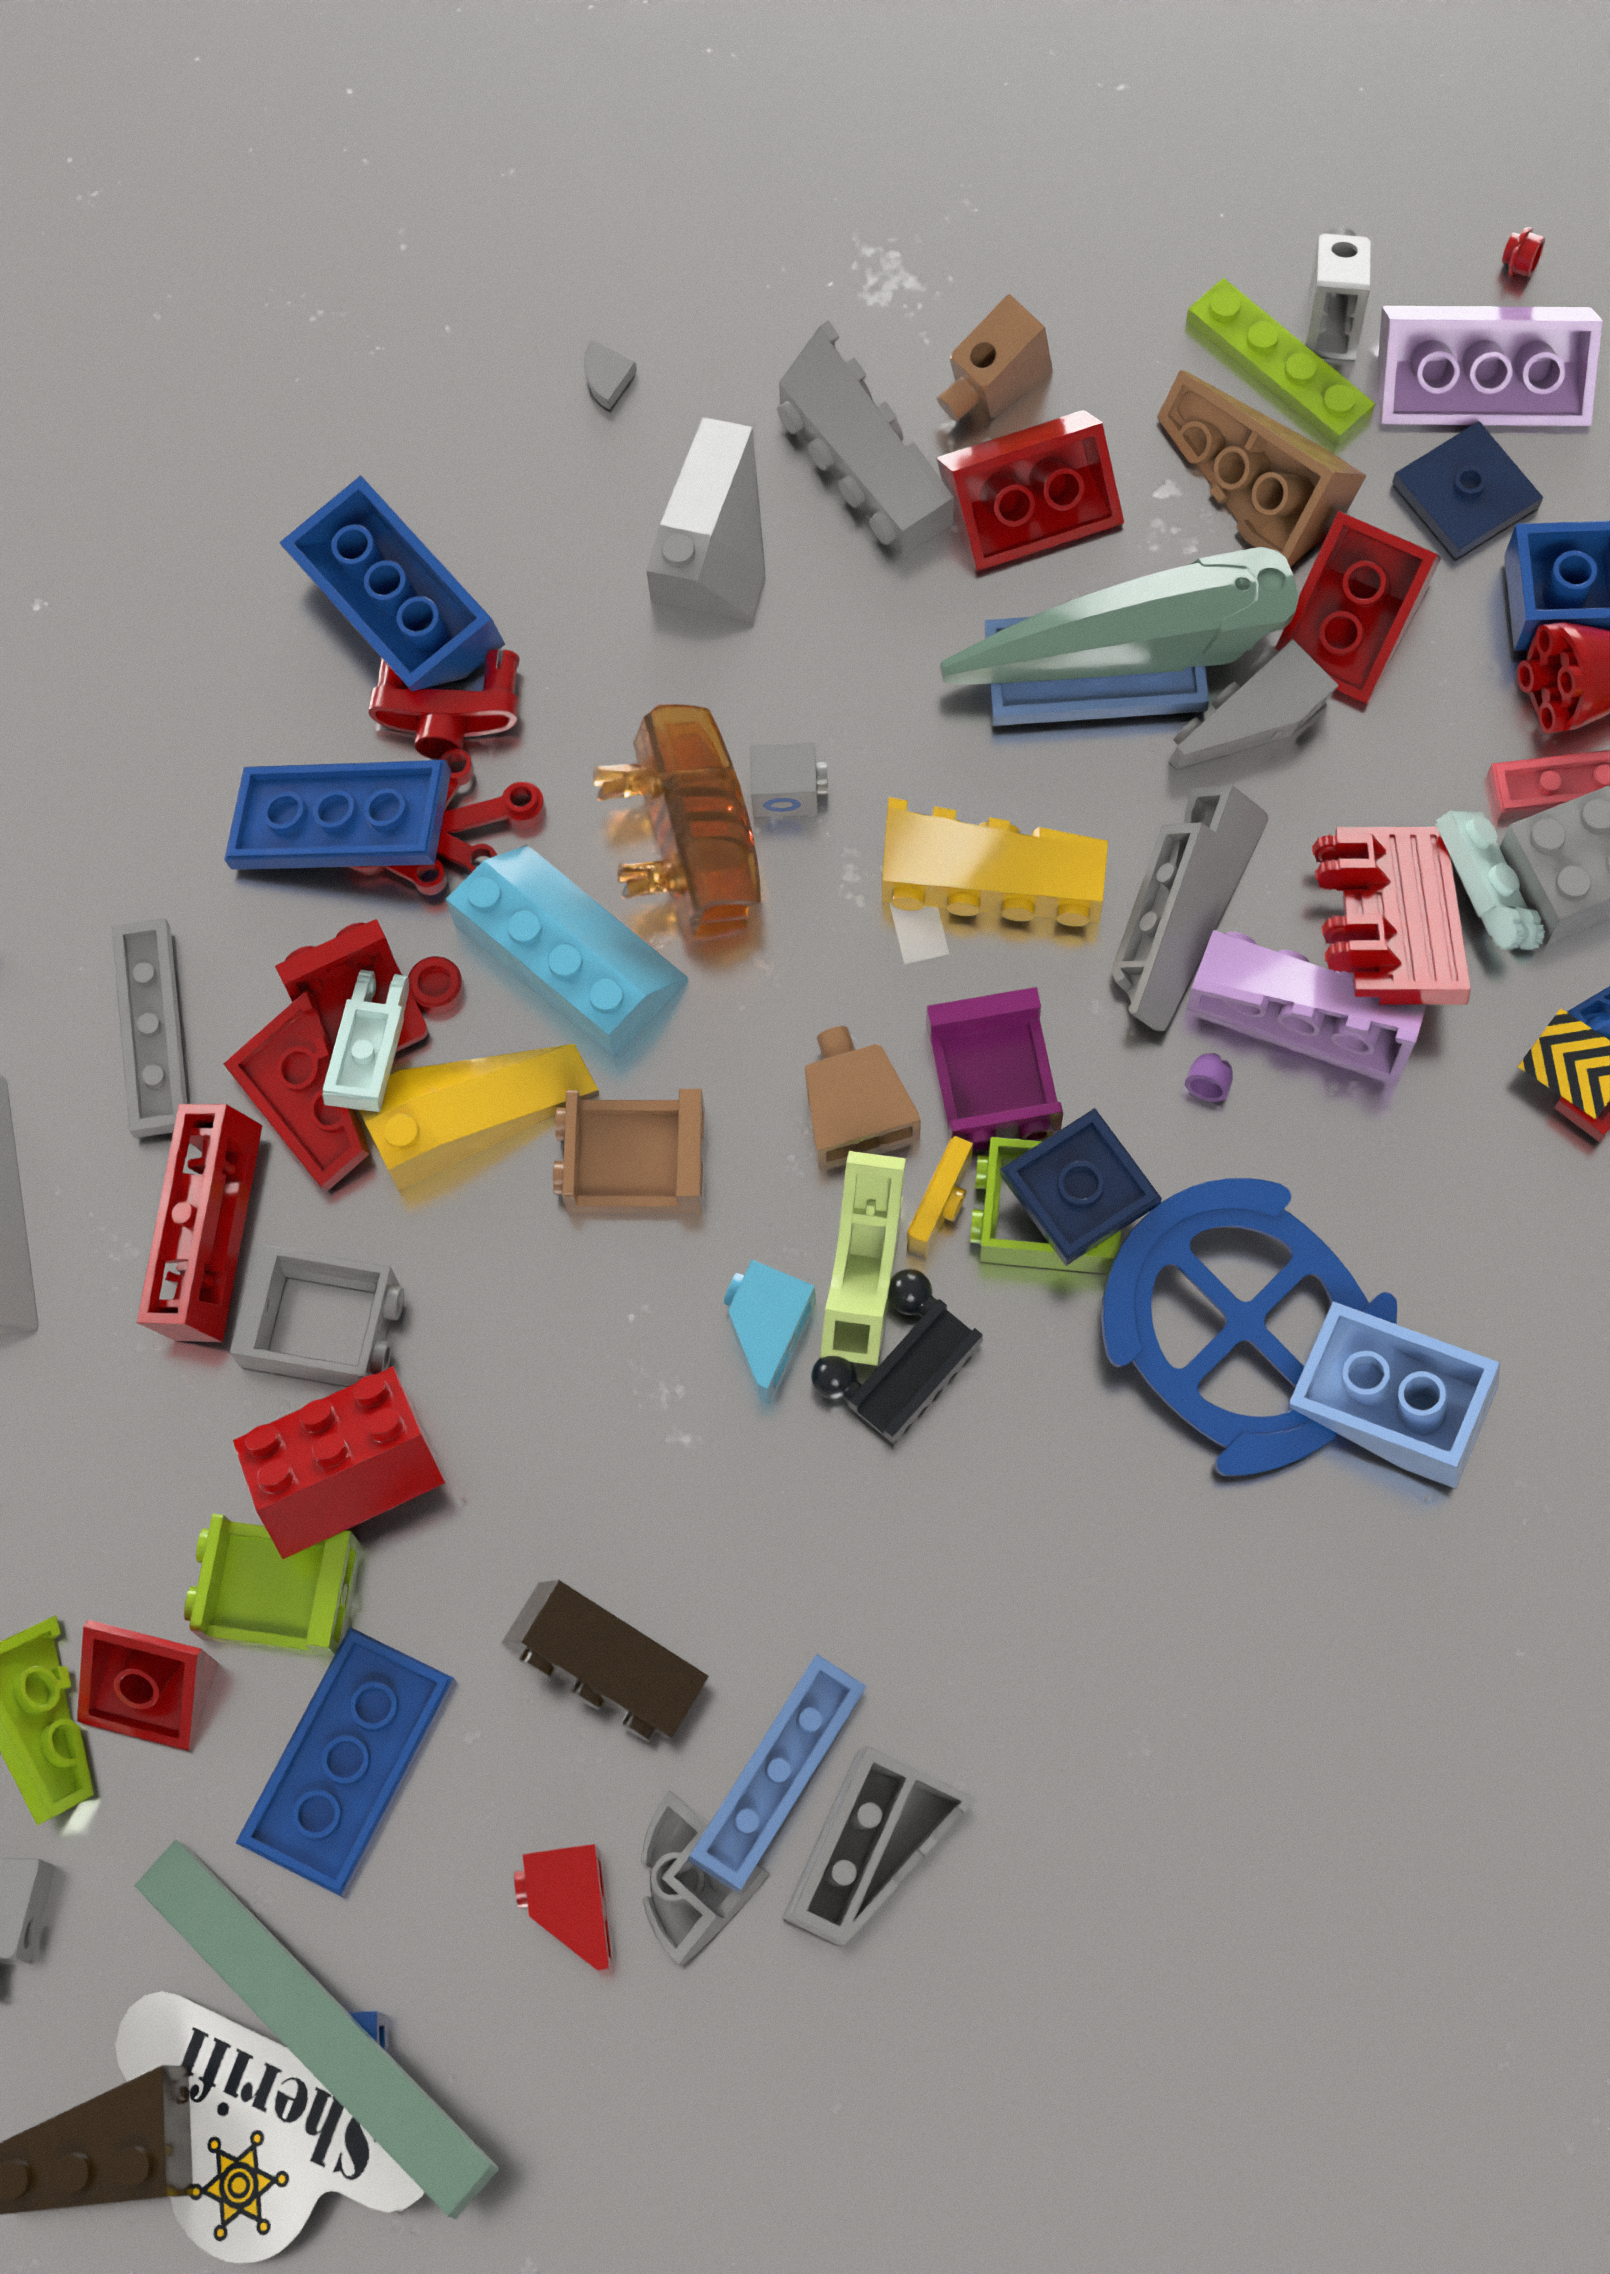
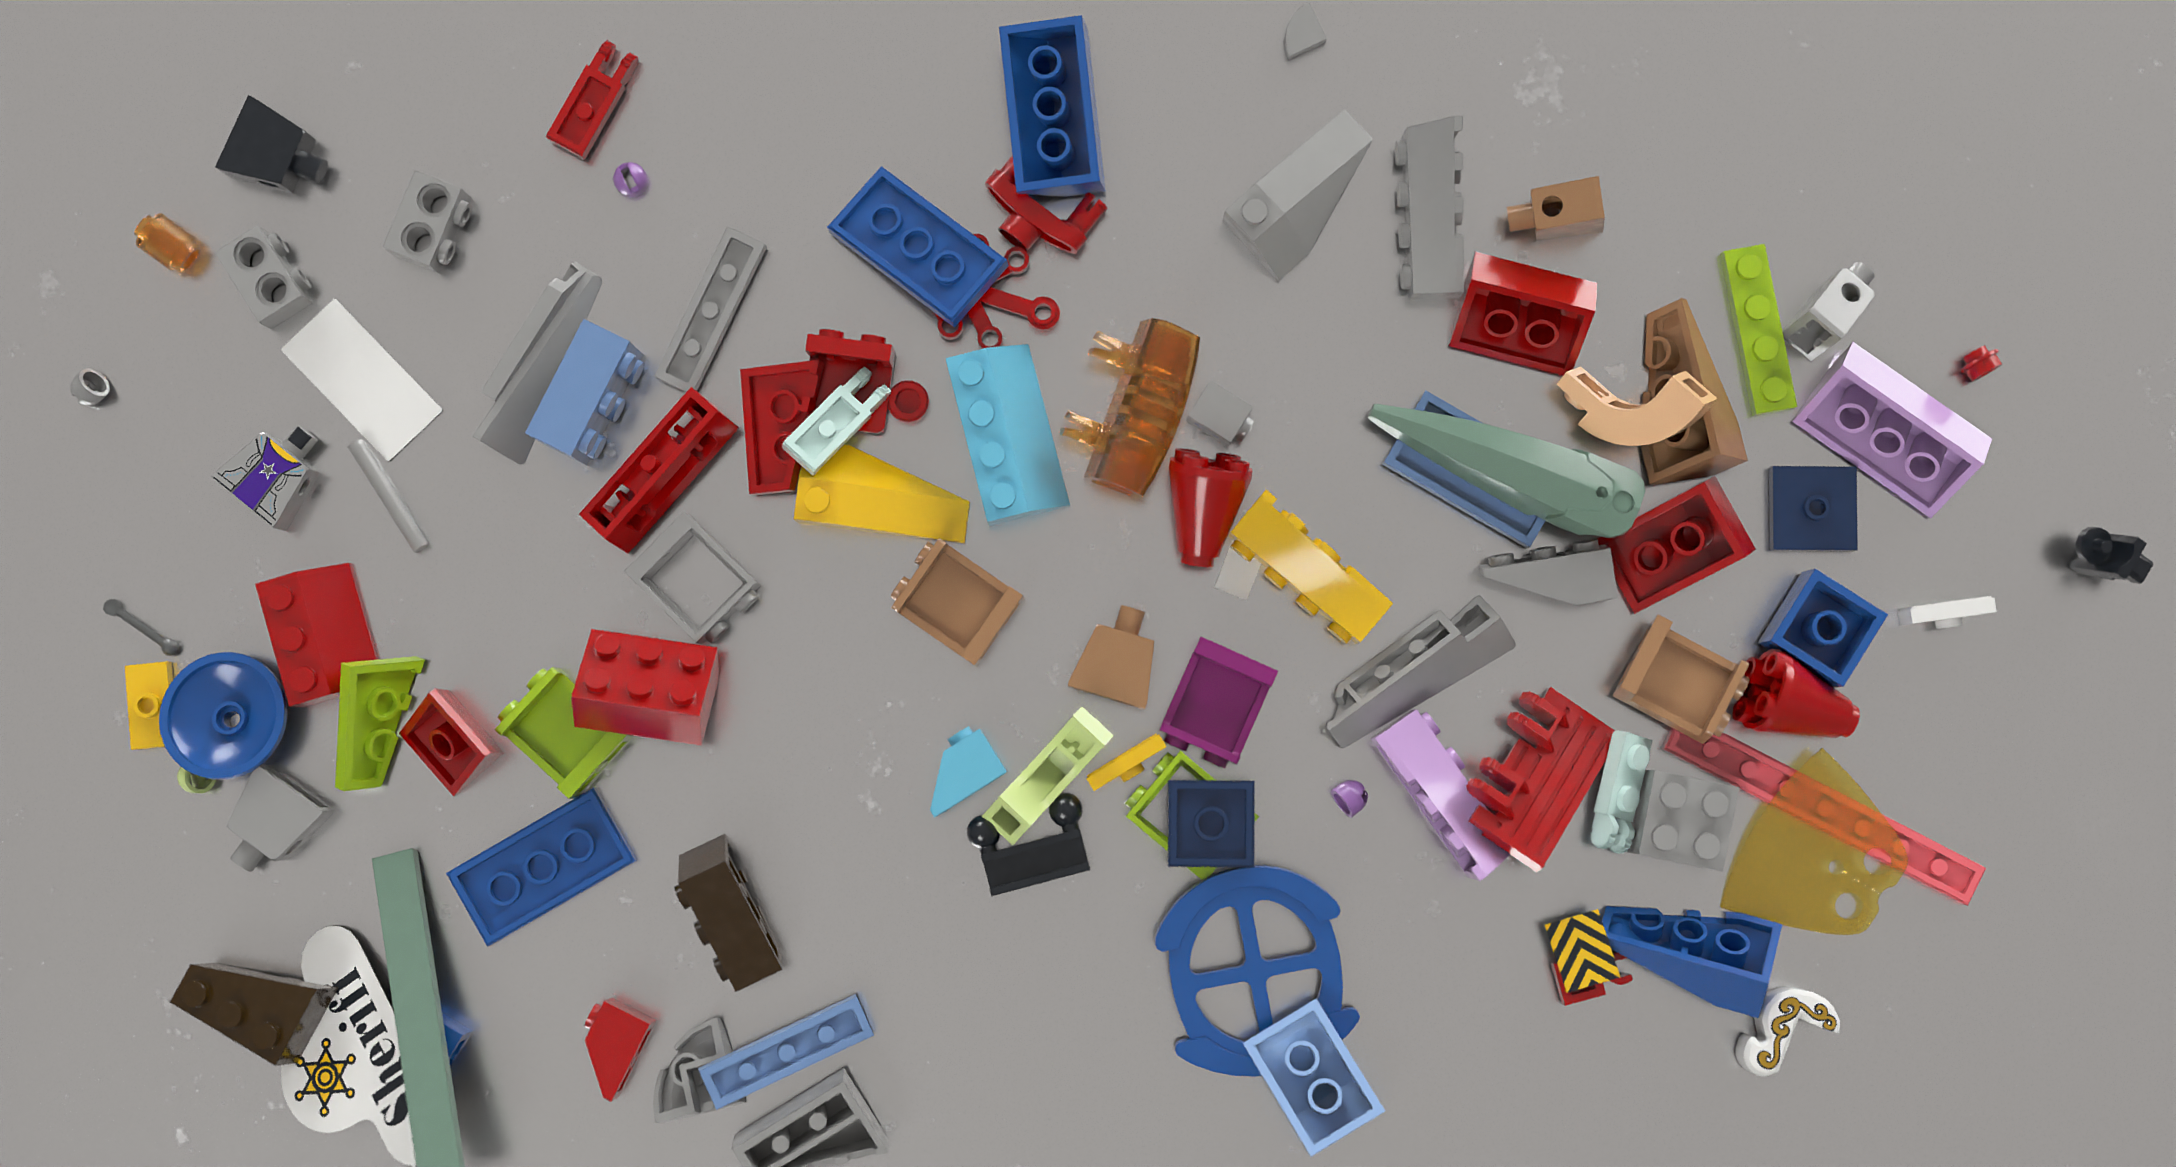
camera: 30 degrees right, 15 degrees up
none -> medium blue brick [525,319,644,466]
none -> red cone [1169,448,1253,567]
none -> light nougat arch [1557,367,1718,446]
none -> medium nougat panel [1612,614,1750,744]

